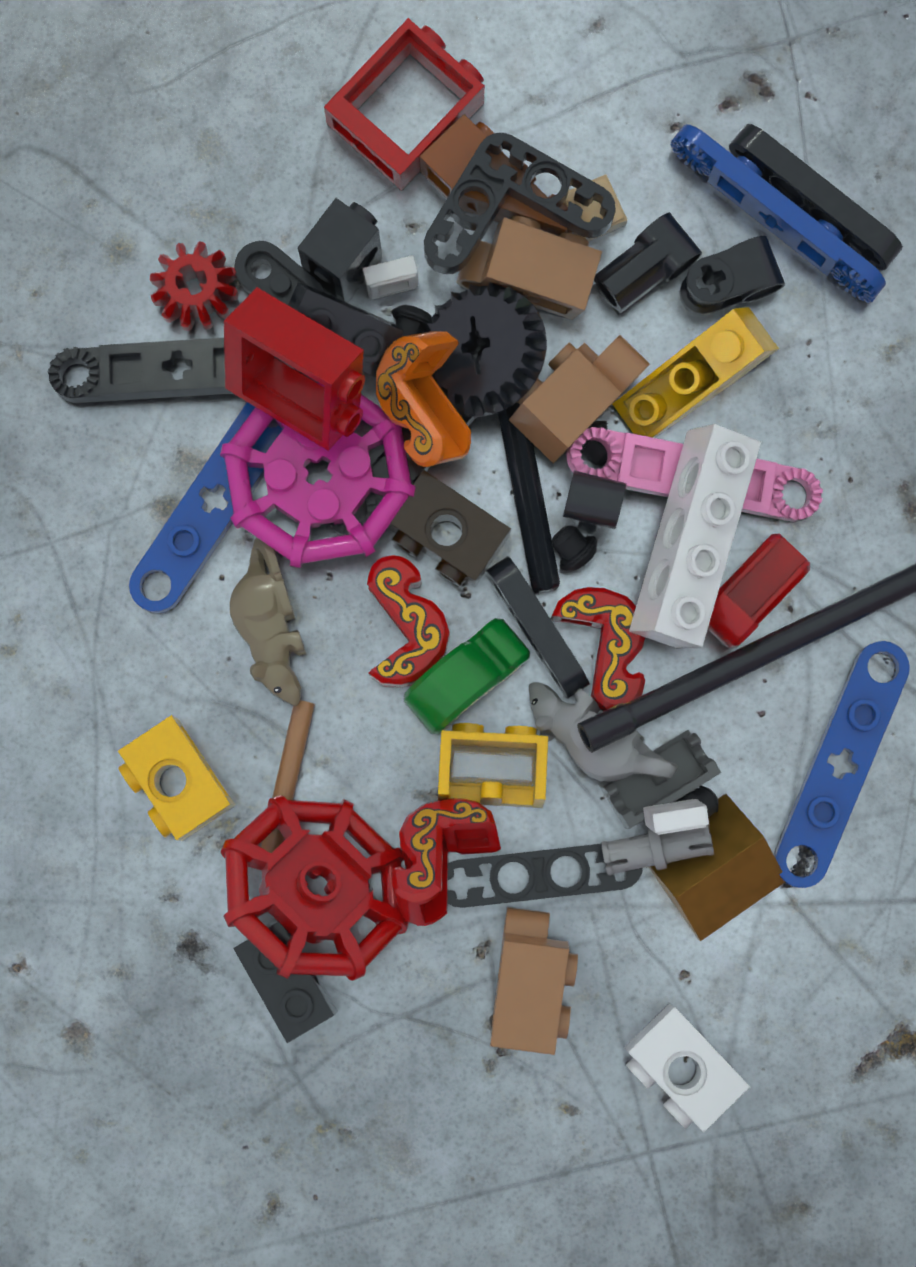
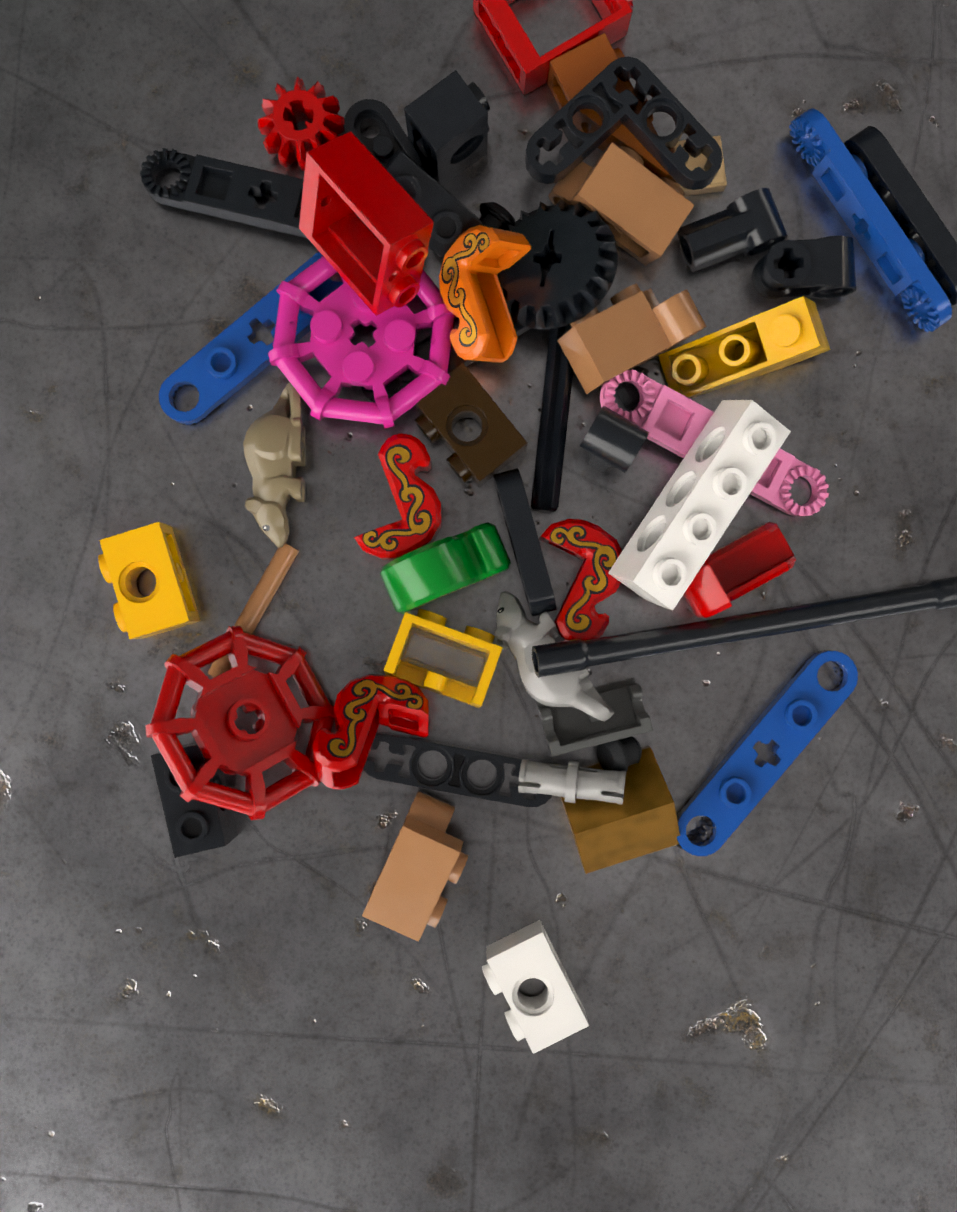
camera: 15 degrees right, 5 degrees up
white tile [363,255,419,300] -> none
black piece [552,526,597,570] -> none
white tile [643,799,709,835] -> none

